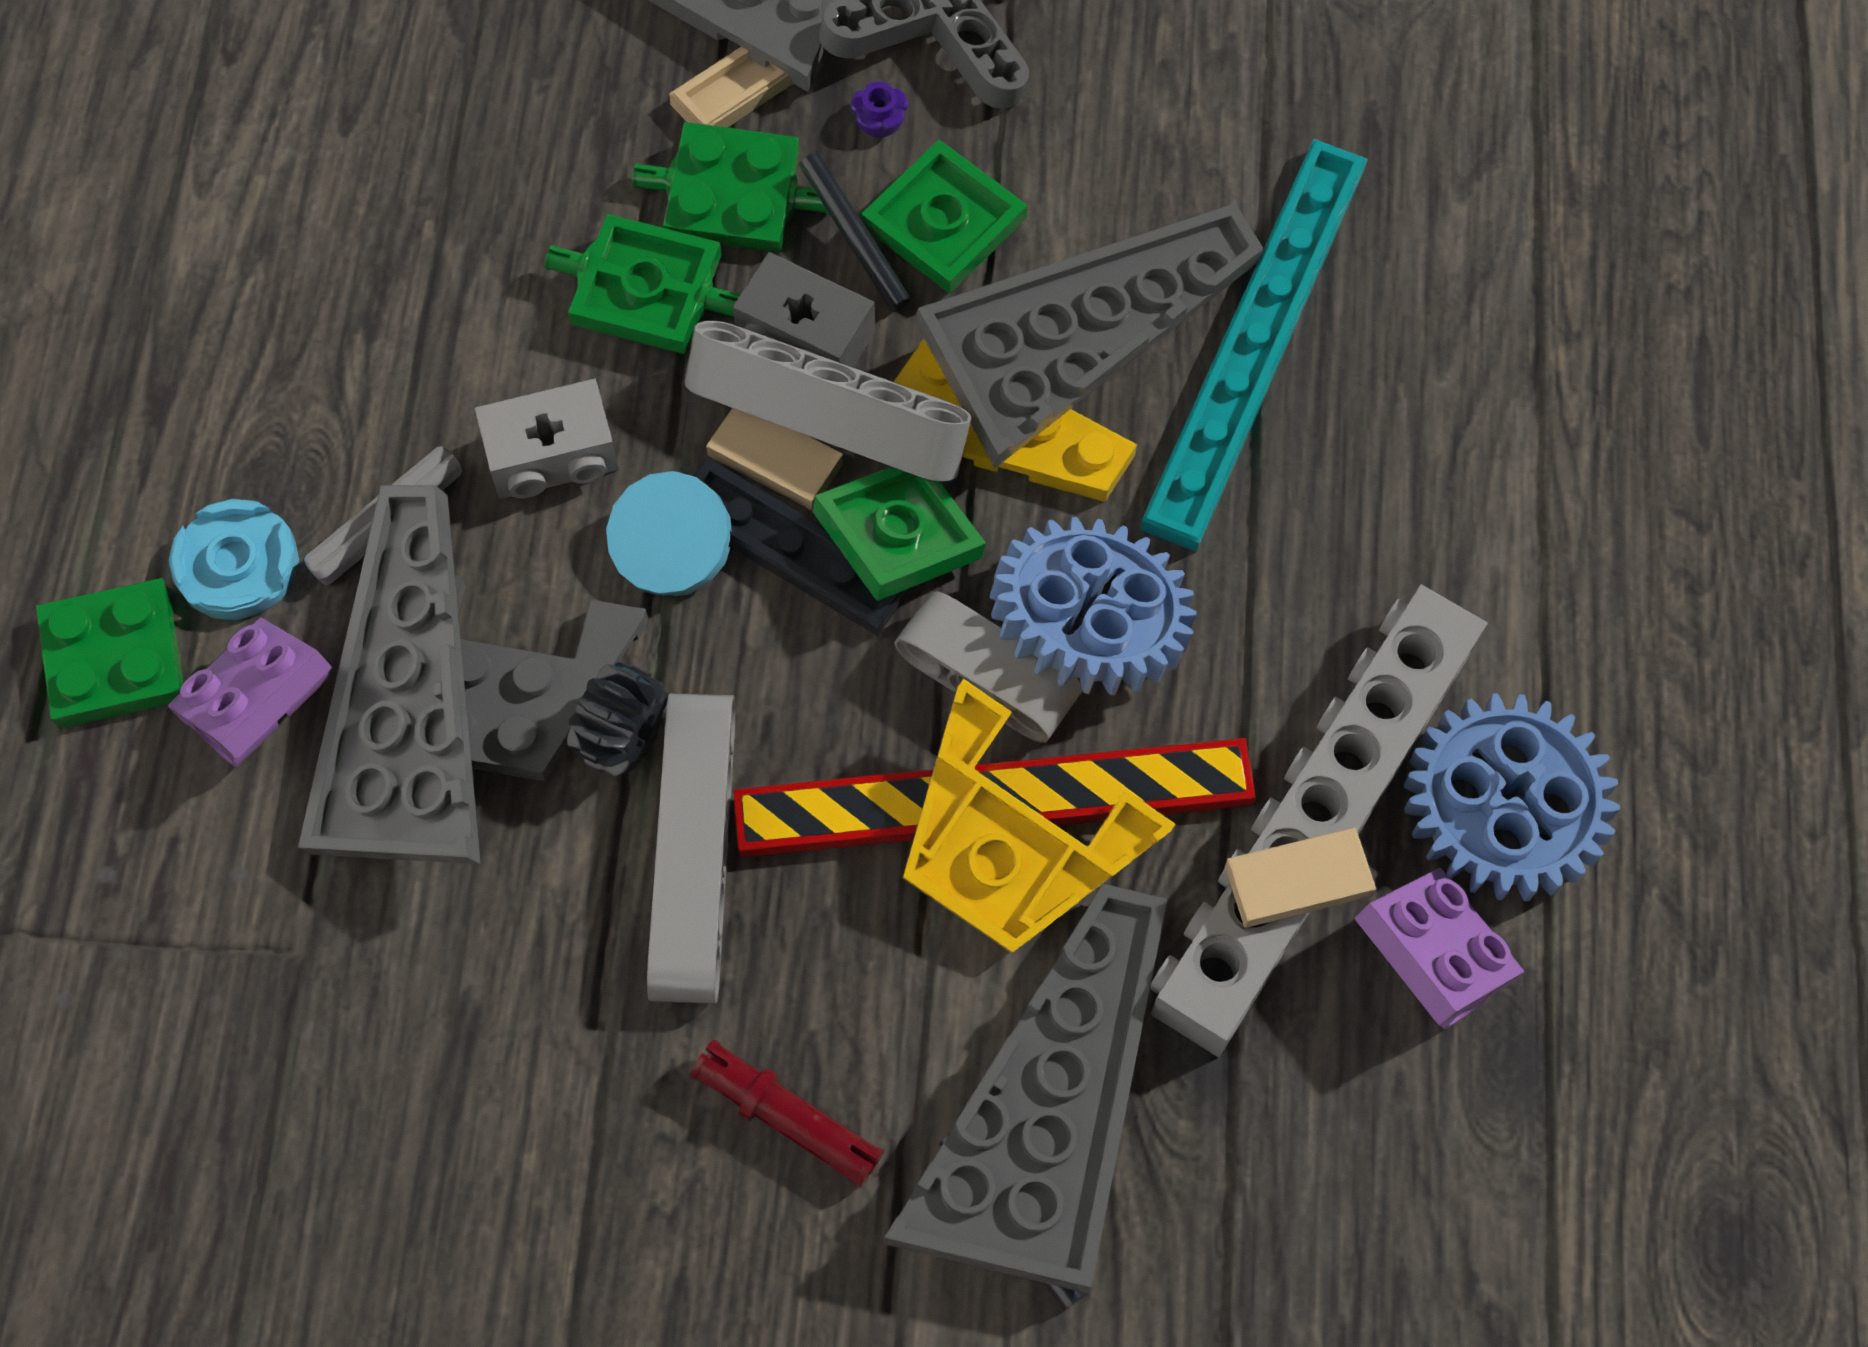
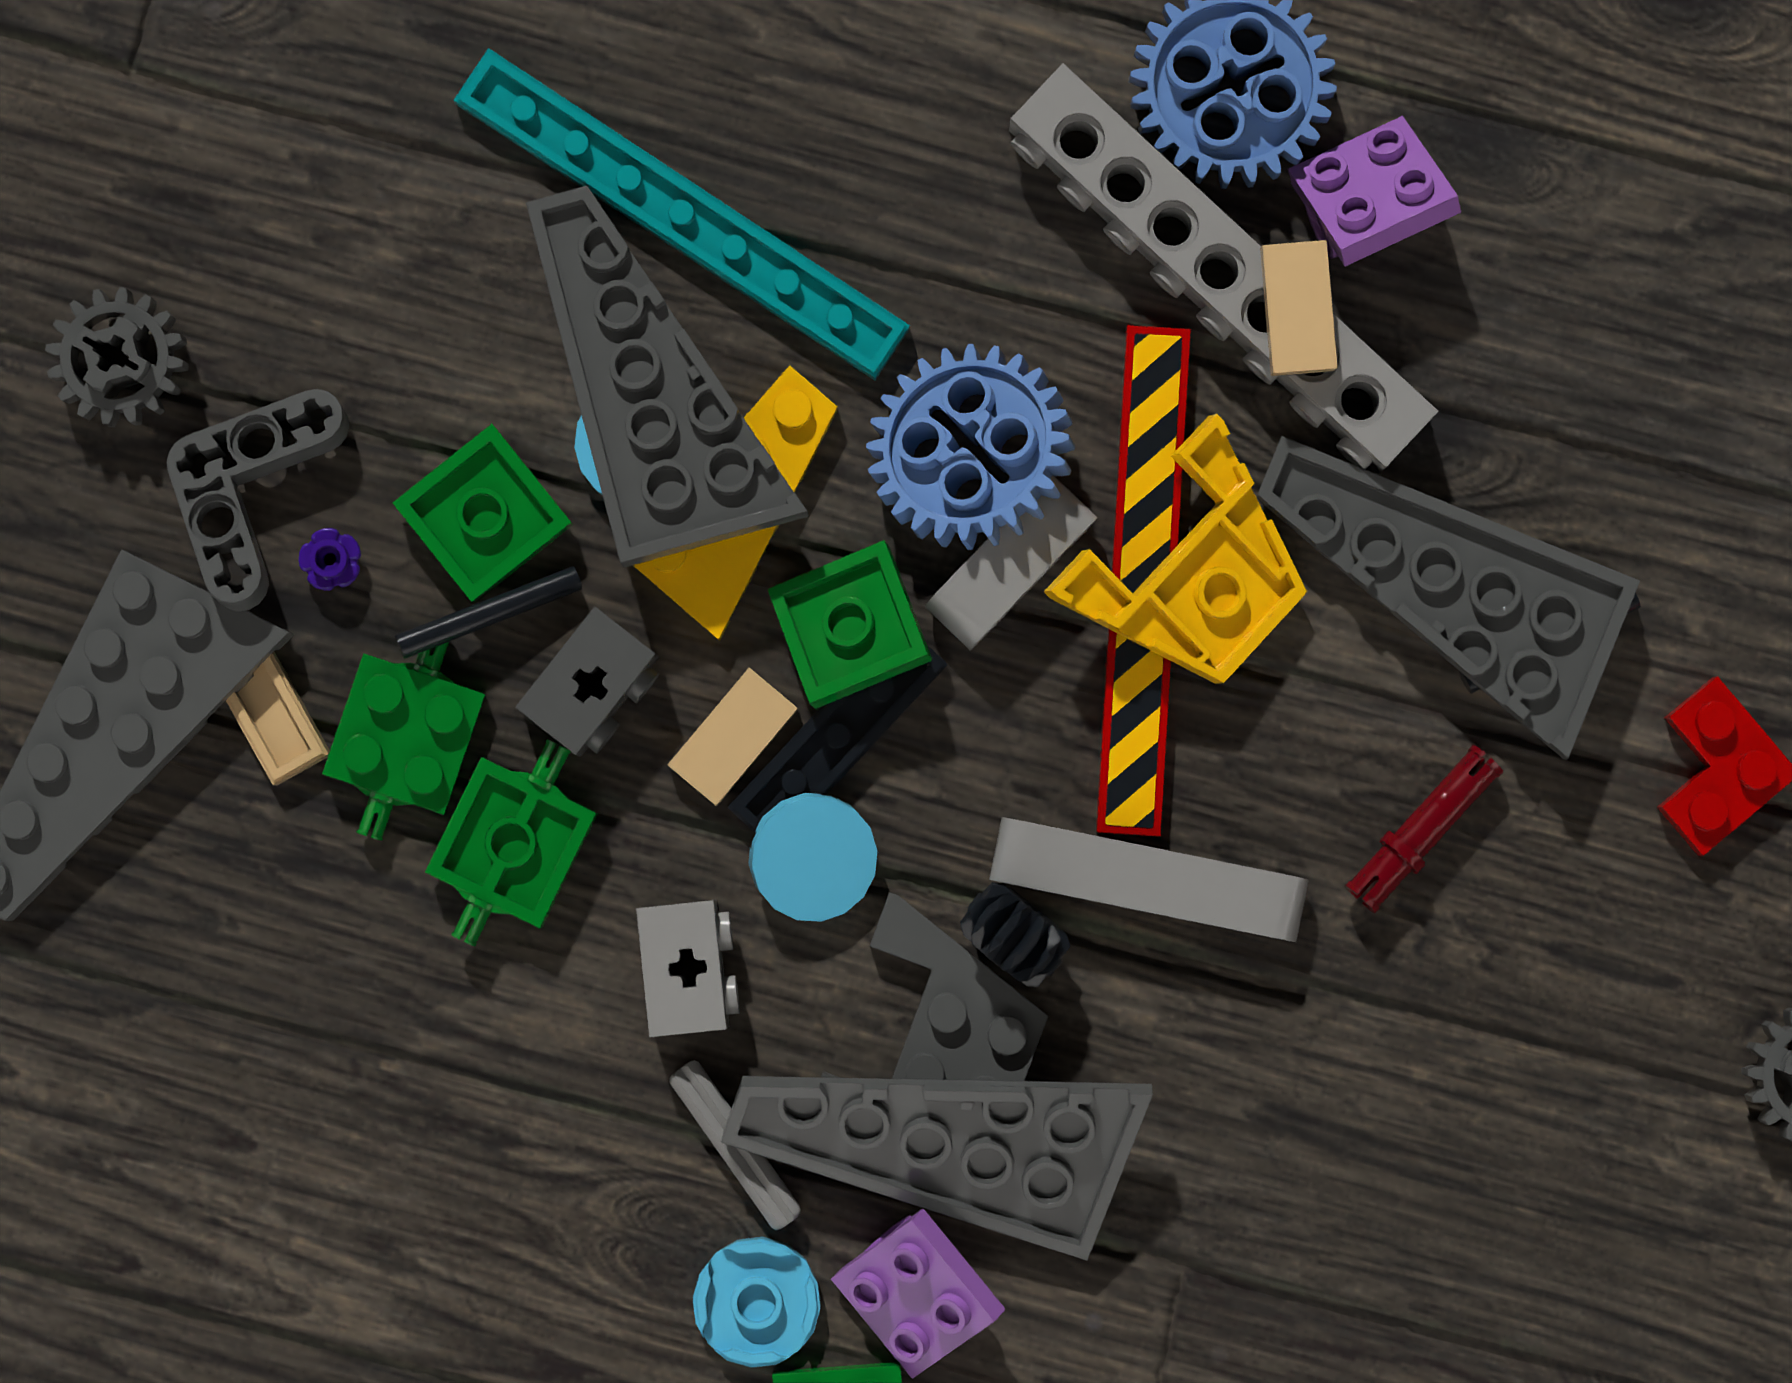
camera: 75 degrees left, 20 degrees up
light grey beam [685,321,971,481] -> none

